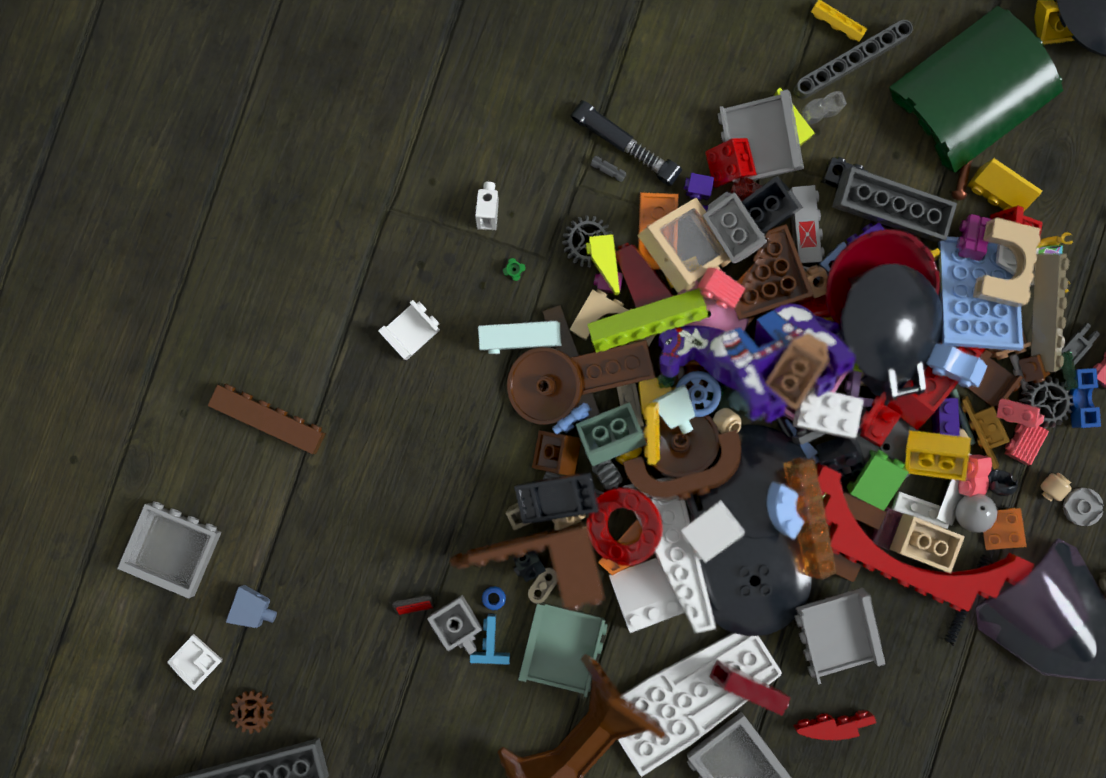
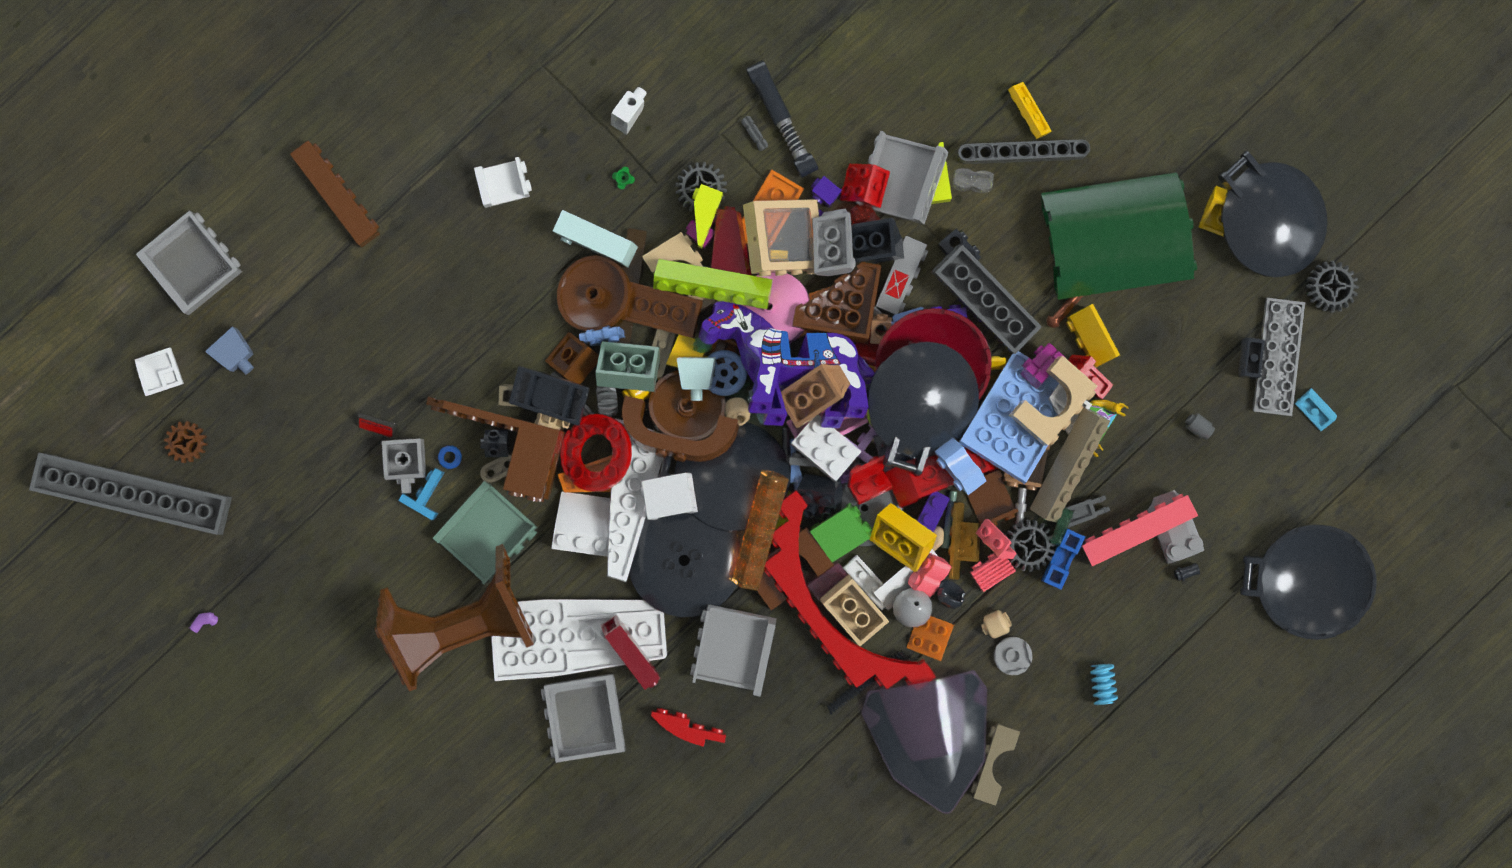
camera: 25 degrees right, 0 degrees up
yellow plate [644,402,660,464] -> none
coral brick [697,267,745,309] -> none
light blue brick [767,482,804,539] -> none
reddish brown bracket [1018,354,1051,383] -> none

